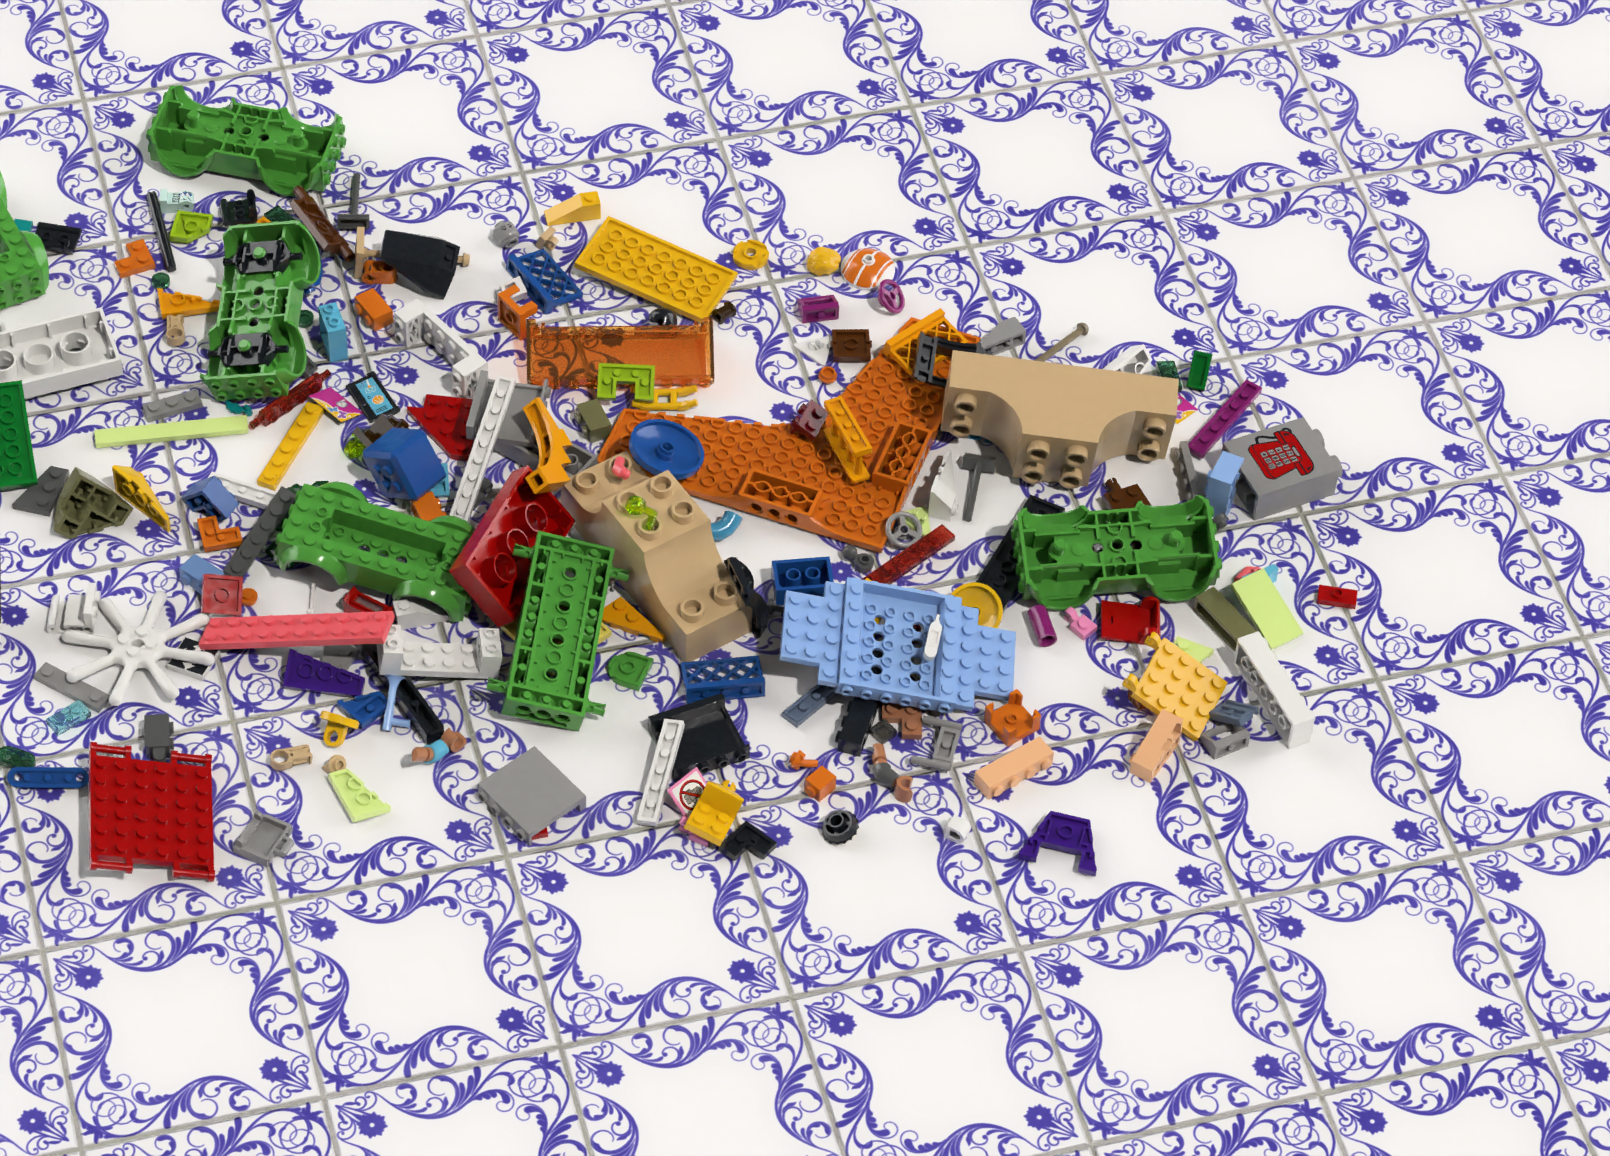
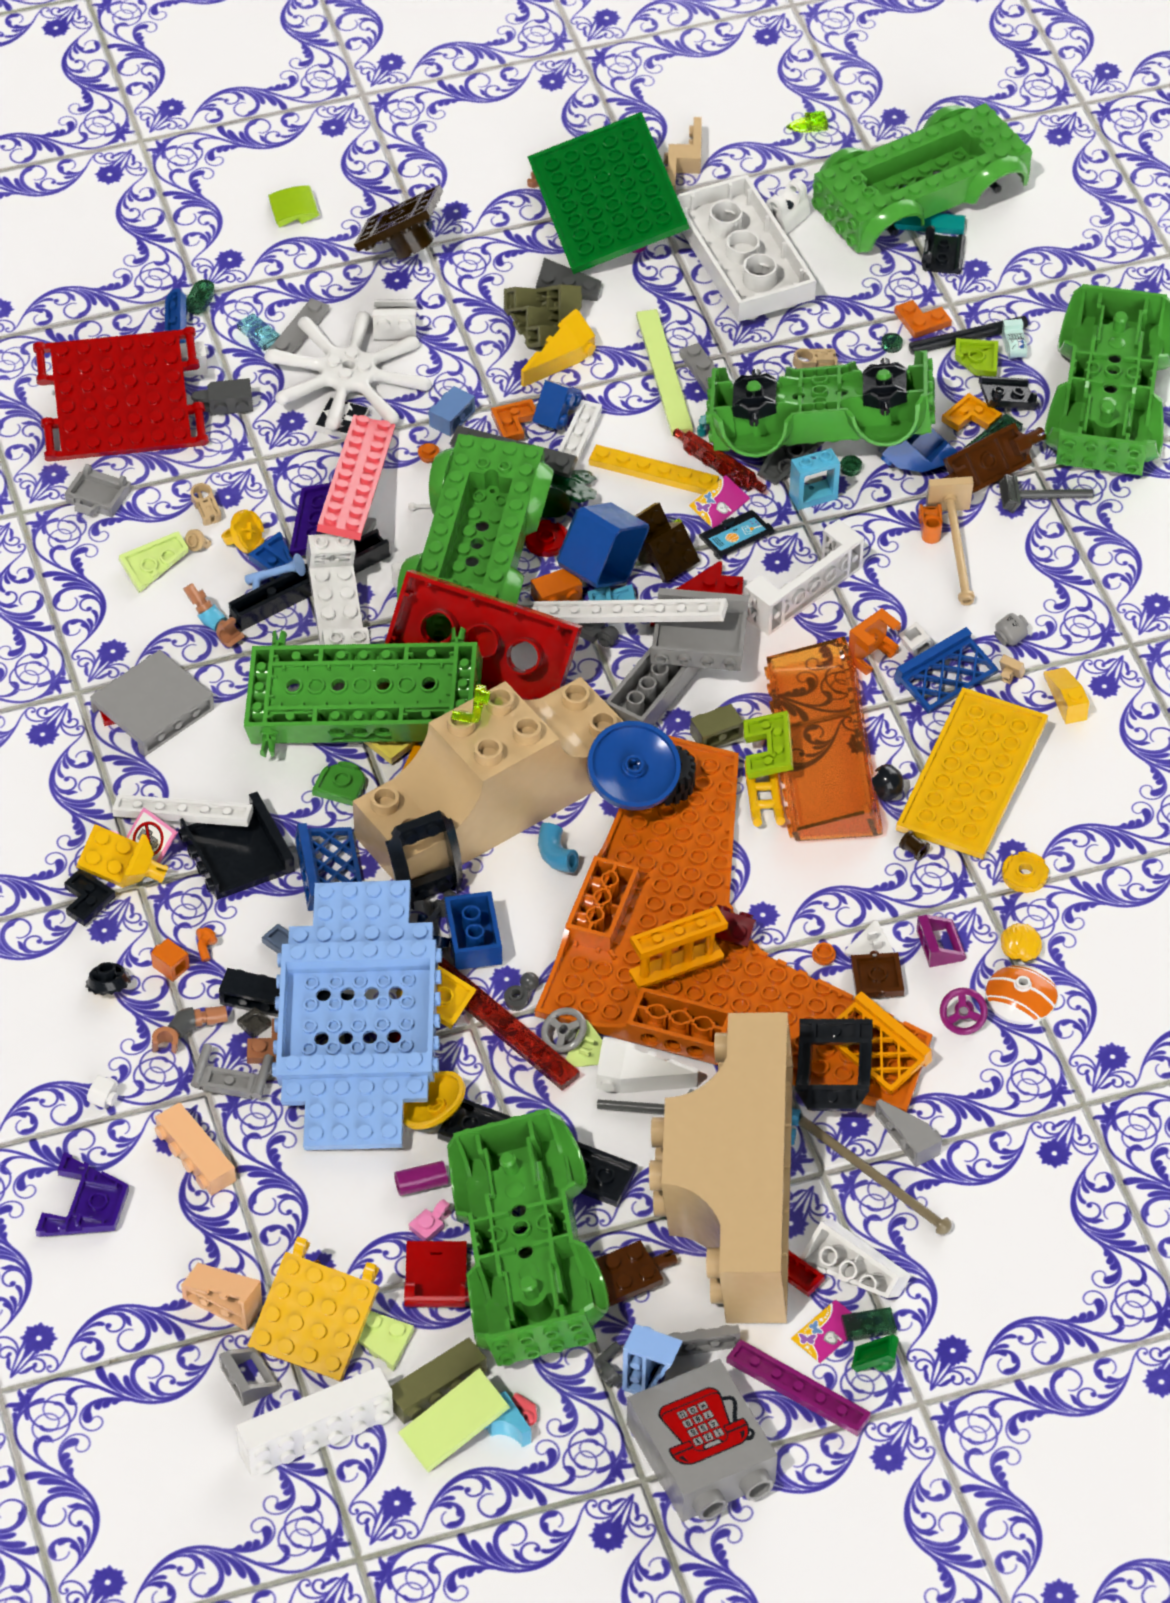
camera: 90 degrees right, 0 degrees up
light orange wing [157,288,220,319] -> none
red plate [201,574,243,617] -> none
red window [343,586,395,624] -> none
orange brick [353,288,394,332] -> none
black wedge [379,230,460,299] -> none
light orange arch [522,397,572,494] -> none
coral arm [612,456,631,480] -> none
white piece [923,614,942,661] -> none
orange panel [984,689,1041,747] -> none
sand blue plate [1209,699,1259,727] -> none
red plate [1317,585,1358,609] -> none

